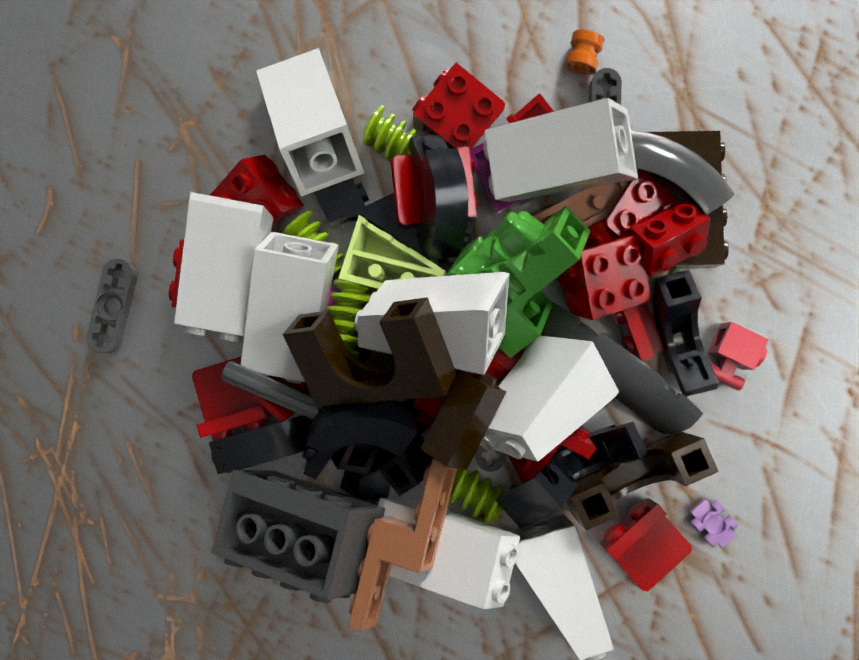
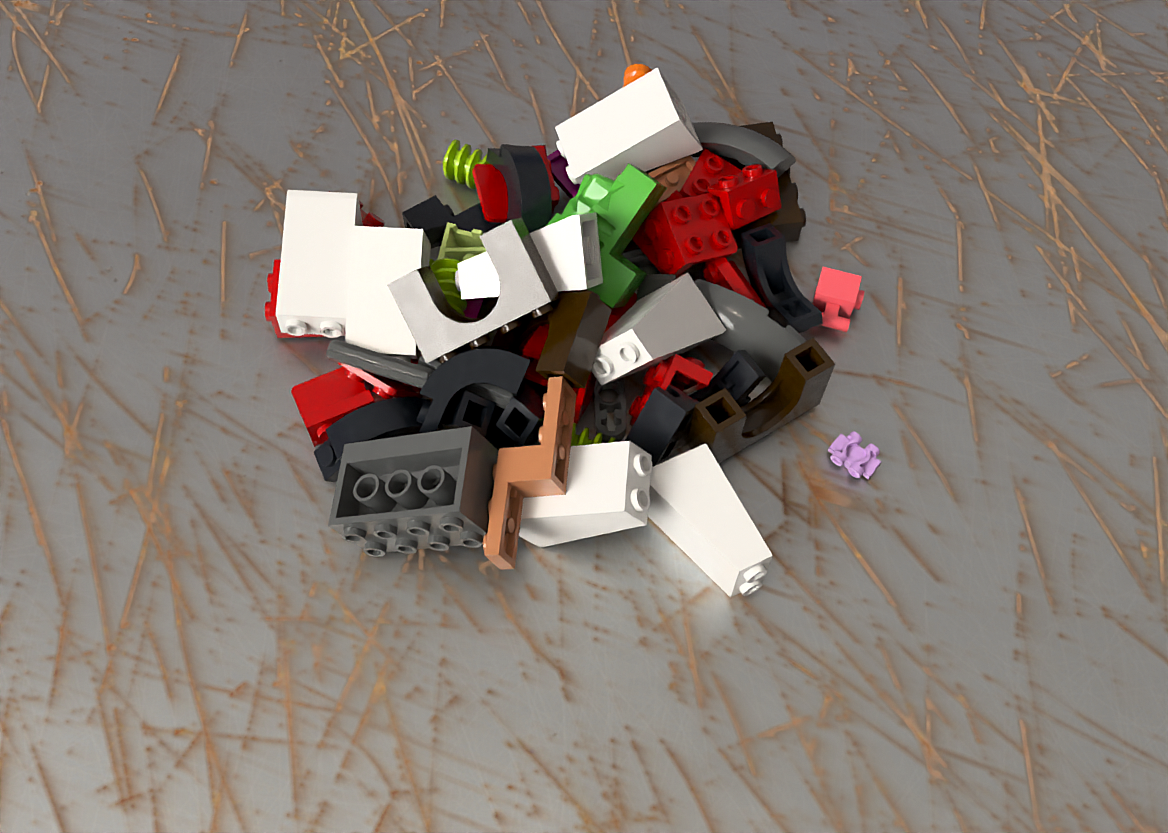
camera: 15 degrees left, 25 degrees down
dark grey beam [87,259,138,353] -> none
white slope [256,48,365,196] -> none
red bracket [412,62,505,150] -> none
red bracket [599,498,692,591] -> none

